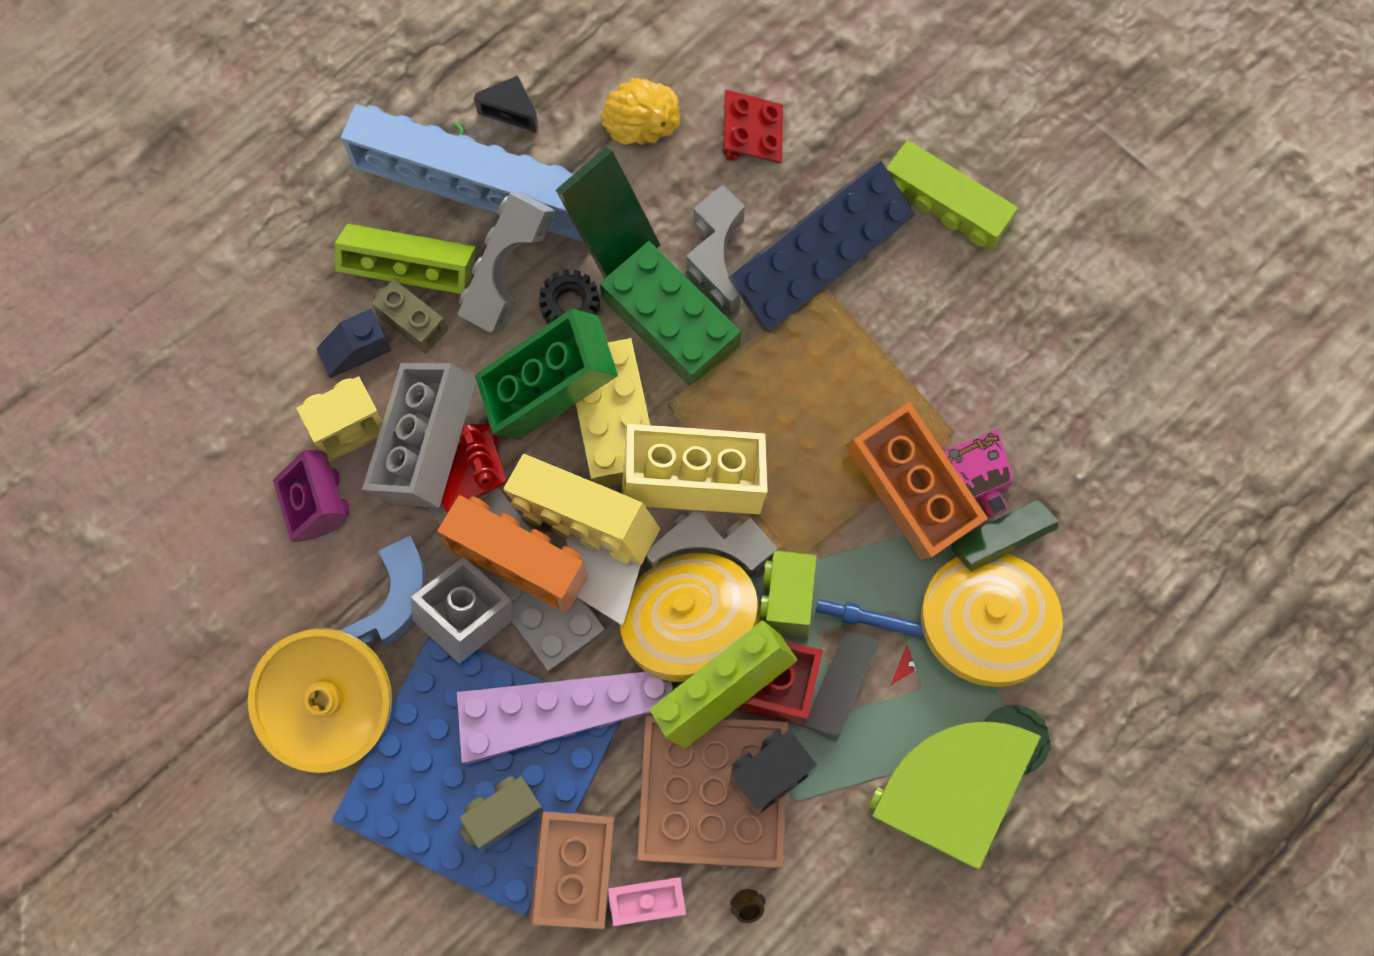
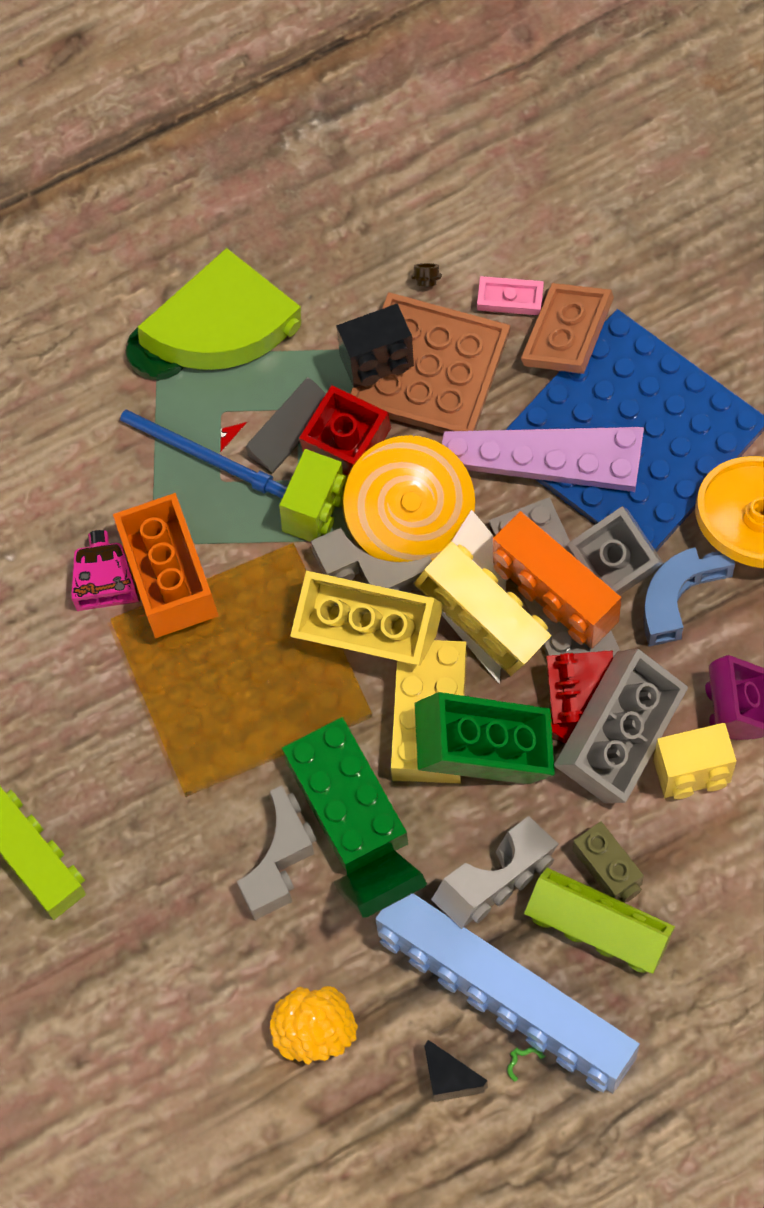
camera: 160 degrees left, 5 degrees down
dark blue slope [316,308,391,378] -> none
olive brick [459,776,544,851] -> none
black tyre [539,269,600,324] -> none
lime brick [649,620,798,749] -> none
red hinge [722,89,783,163] -> none
dark blue plate [728,161,915,332] -> none
yellow dish [921,554,1063,687] -> none
tile [951,500,1058,572] -> none

